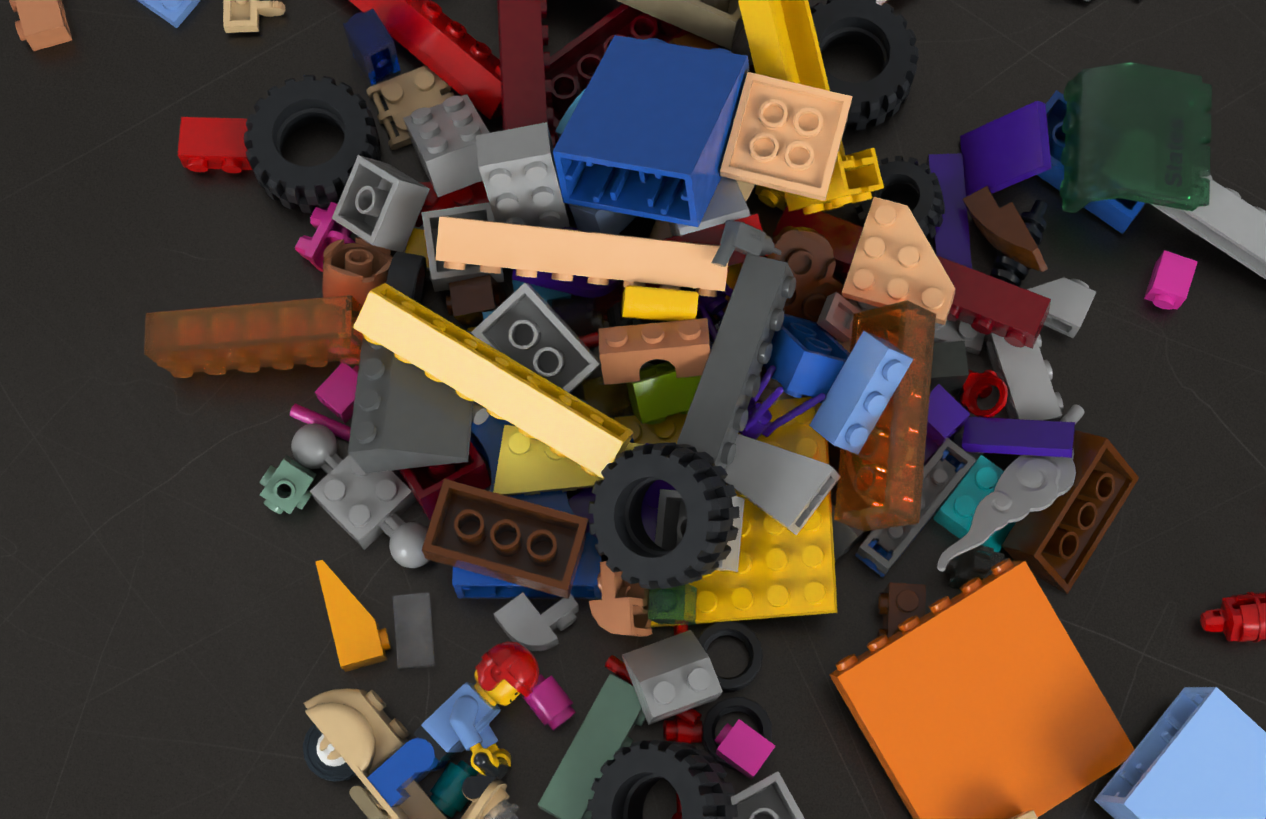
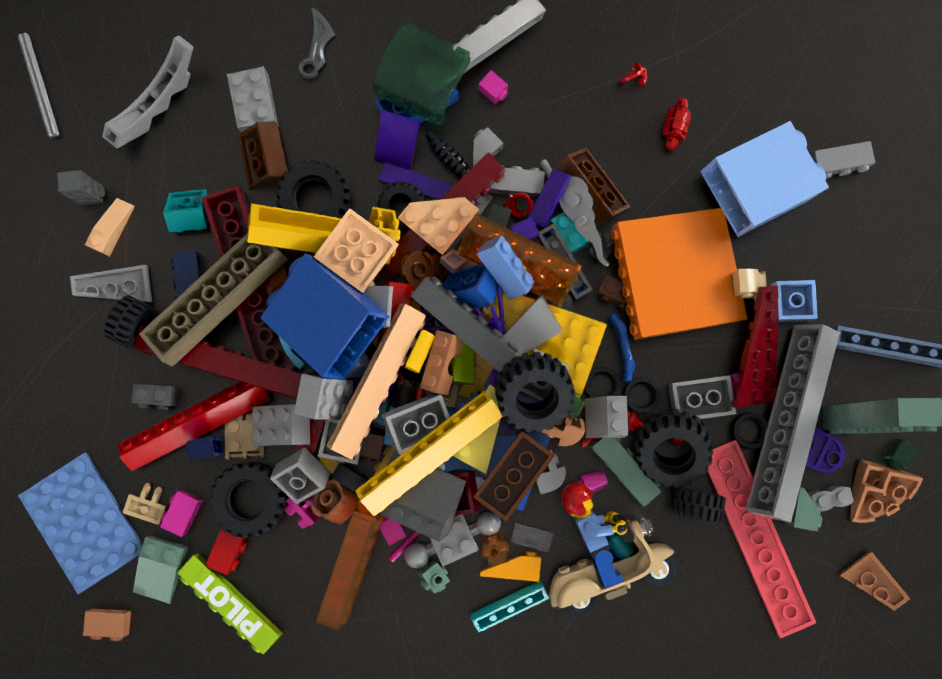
camera: 65 degrees left, 10 degrees up
dark grey piece [711,220,782,267] -> none
dark pink brick [714,719,775,780] -> none
reddish brown slope [962,186,1048,272] -> none
none -> sand green slope [133,535,189,604]
none -> dark pink brick [160,490,203,537]
none -> lime brick [178,553,283,654]
none -> teal brick [470,580,549,633]
none -> clear orange brick [480,534,510,568]
none -> blue piece [607,313,635,383]

